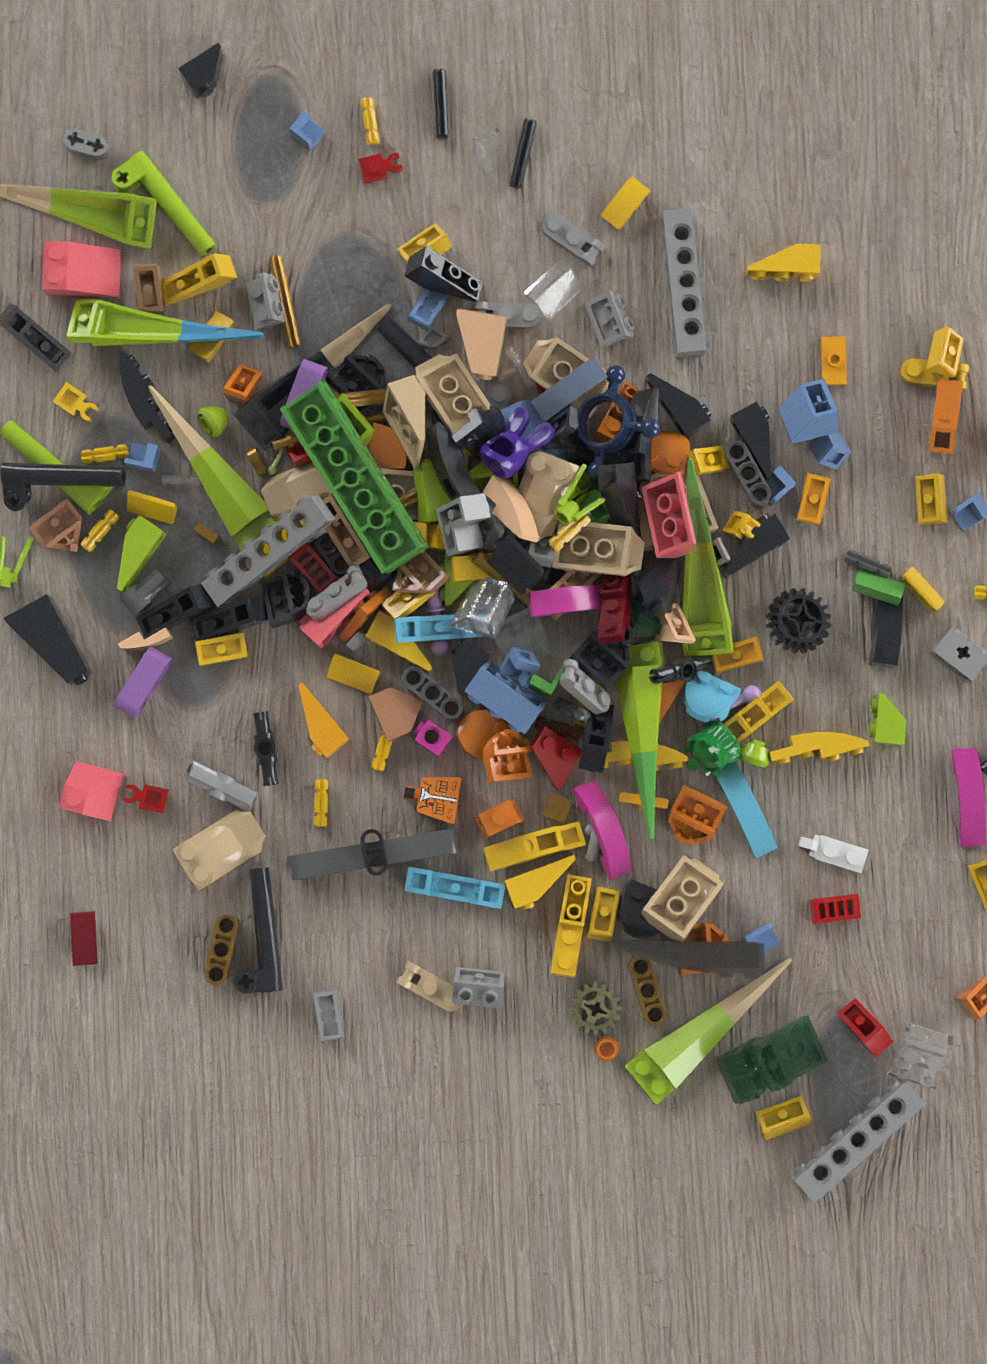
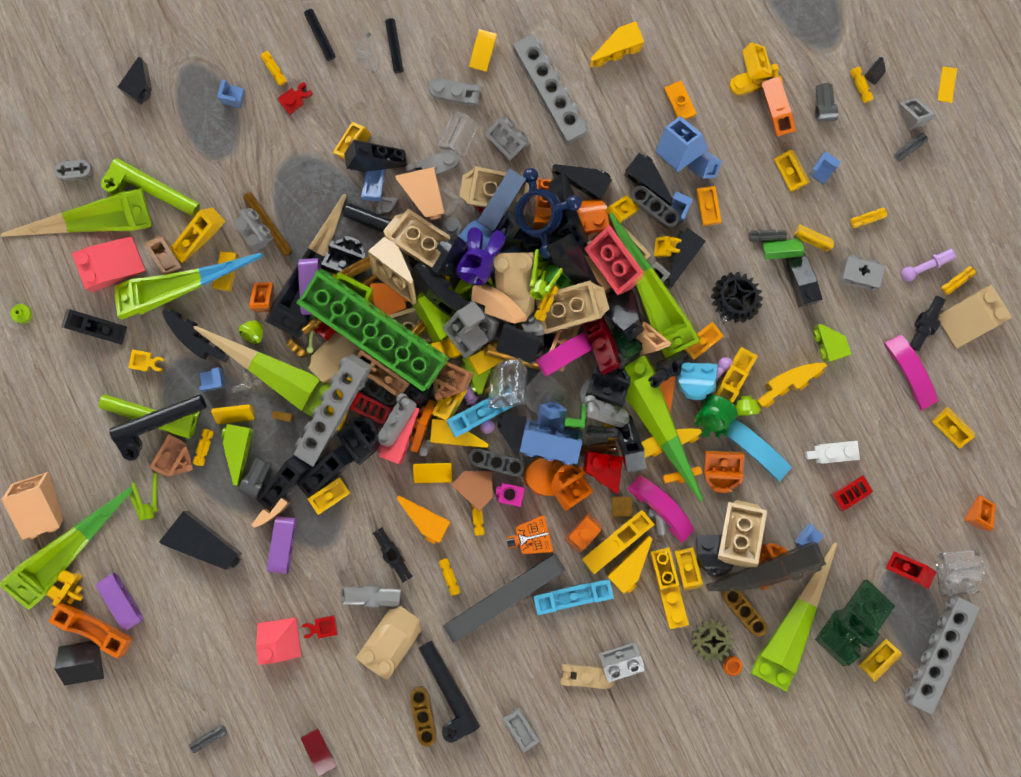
camera: 25 degrees left, 0 degrees up
yellow axle [81,444,129,464] -> none
black beam [360,829,389,876] -> none

